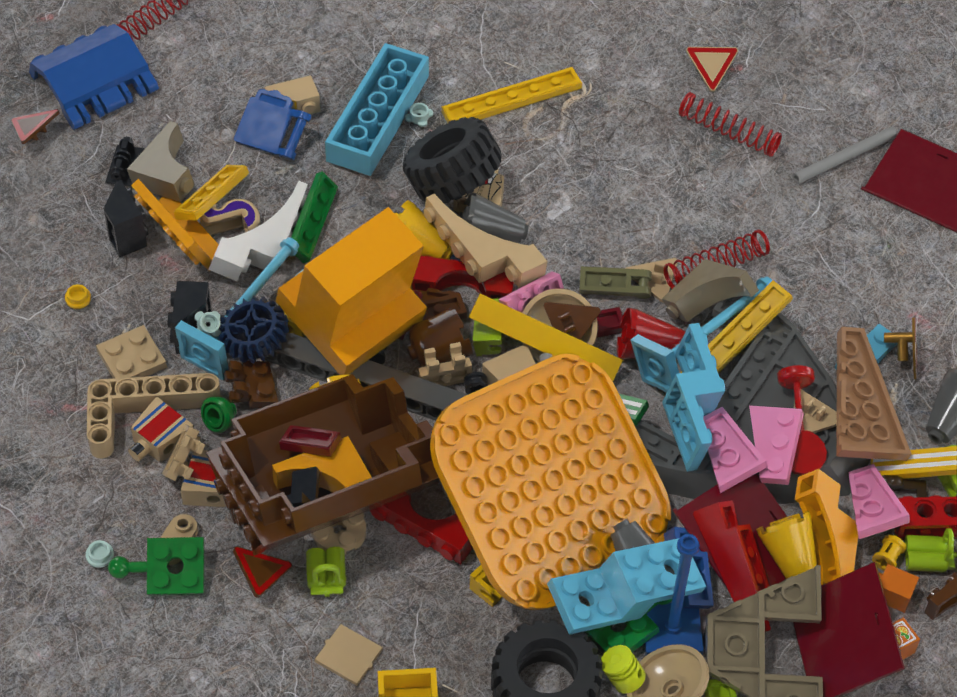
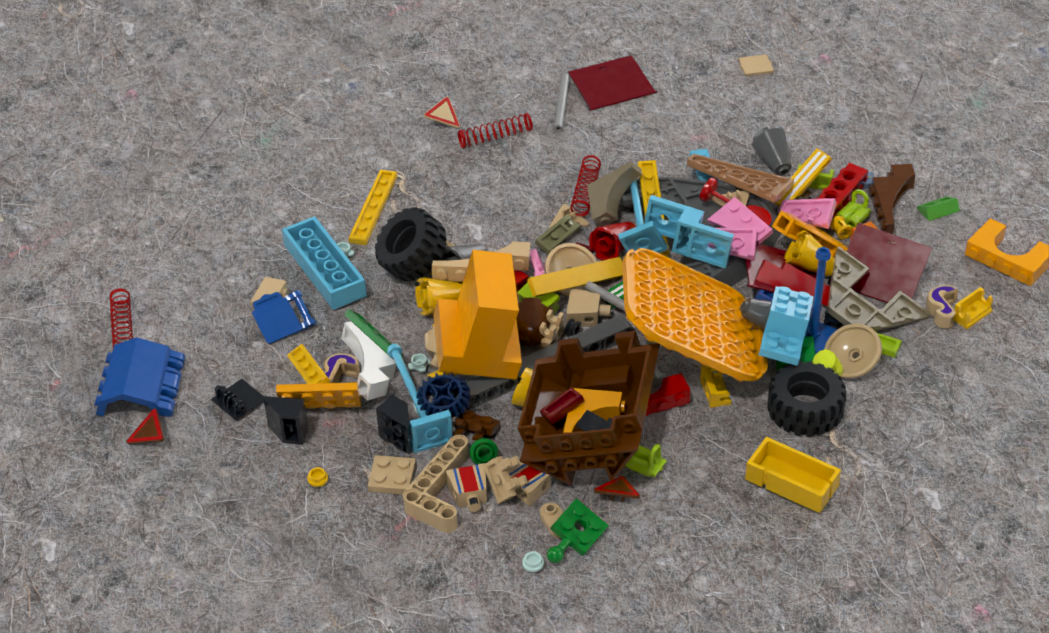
camera: 50 degrees left, 10 degrees down
dark tan arch [127,121,195,202] -> none
light aqua plate [194,311,221,337] -> none
tan piece [315,624,383,686] -> none
reddish brown piece [543,302,601,340] -> none
pearl gold shield [884,318,917,380] -> none

